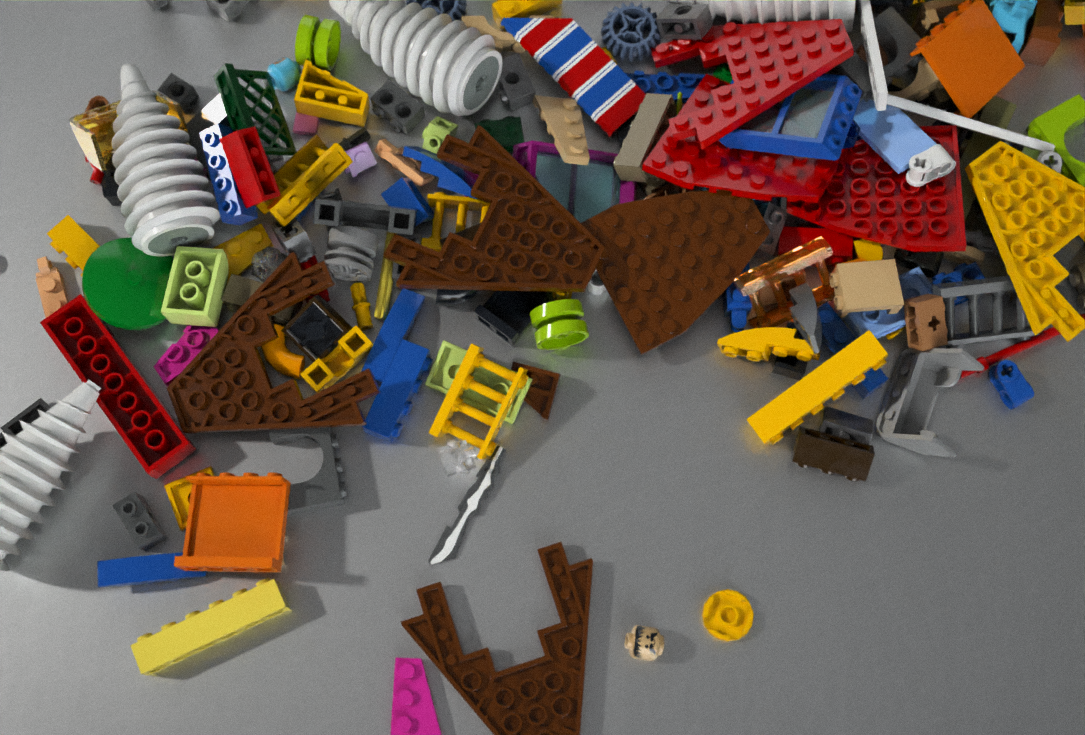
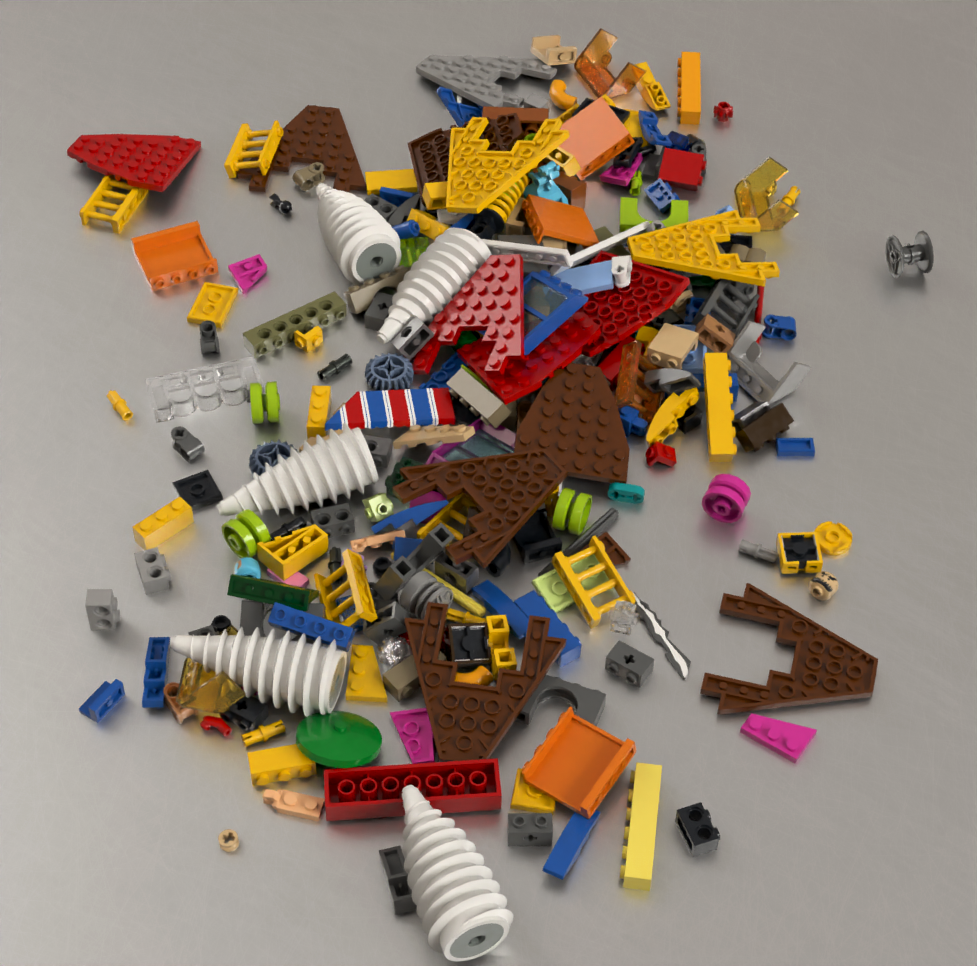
camera: 60 degrees left, 25 degrees down
yellowish green brick [161,246,229,327] -> none
red brick [220,126,281,208] -> none
none -> blue panel [79,679,125,723]
none -> blue slope [142,637,170,708]
none -> black plate [211,615,232,635]
none -> yellow pin [241,719,286,747]
none -> black pin [270,516,307,541]
none -> black plate [373,557,392,576]
none -> dark grey axle [538,508,619,577]
none -> dark grey brick [605,640,654,688]
none -> teal beam [608,482,645,504]
none -> red bracket [645,441,677,467]
none -> black brick [675,802,720,857]
none -> dark pink wheel [702,474,751,523]
none -> light grey axle [738,539,778,563]
none -> blue tile [775,438,815,456]
none -> piece [776,532,823,574]

